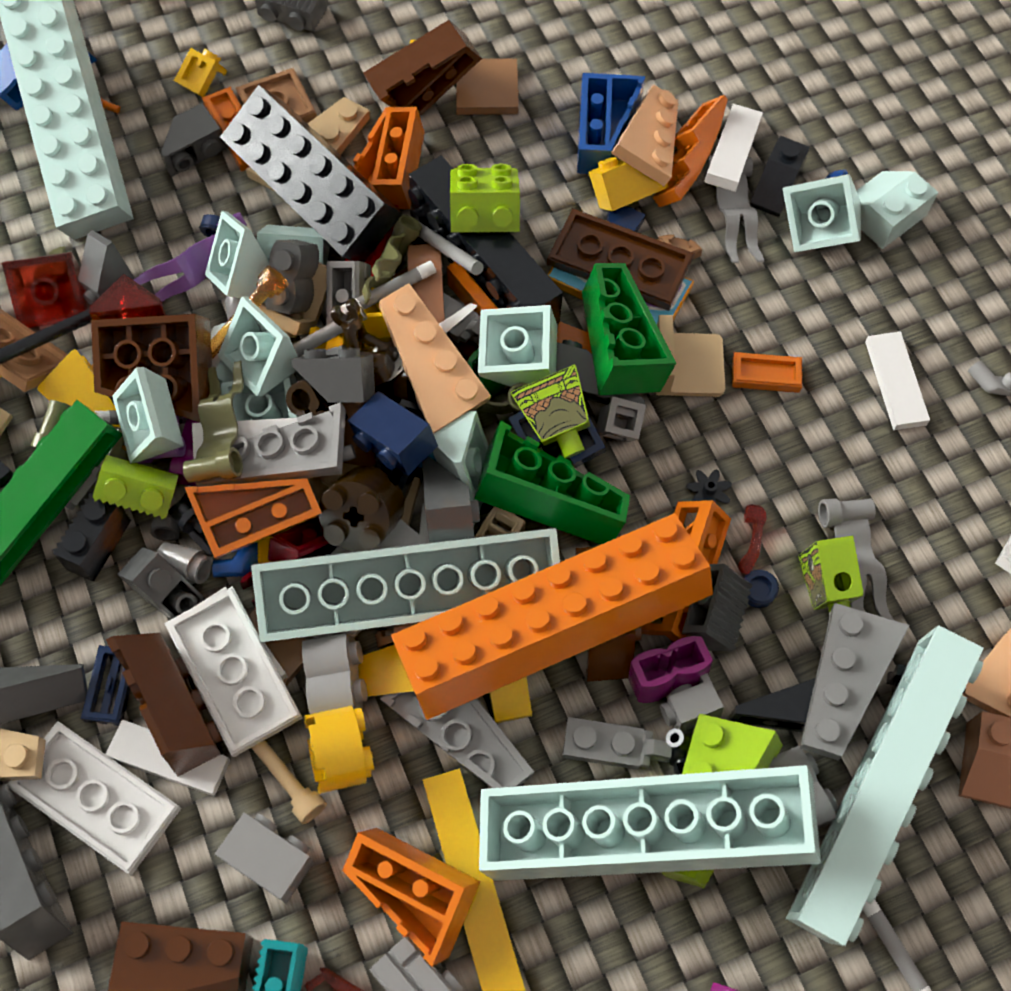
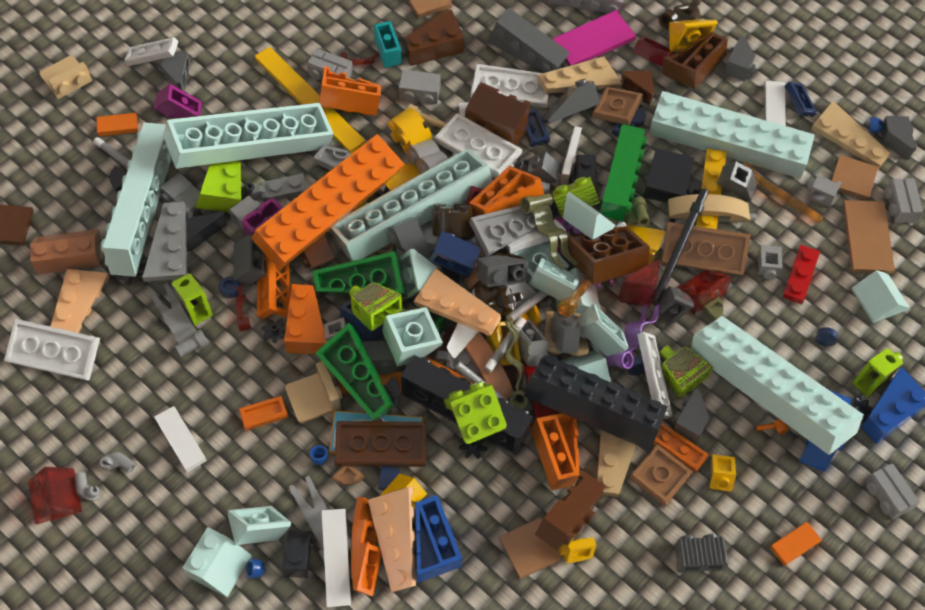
camera: 155 degrees right, 5 degrees down
none -> black tile [110,166,127,193]
none -> orange wedge [284,284,327,355]
none -> blue hinge [310,445,328,466]
none -> black tile [384,376,401,407]
none -> white tile [560,126,582,186]
none -> white tile [637,332,673,420]
none -> torso [659,345,713,399]

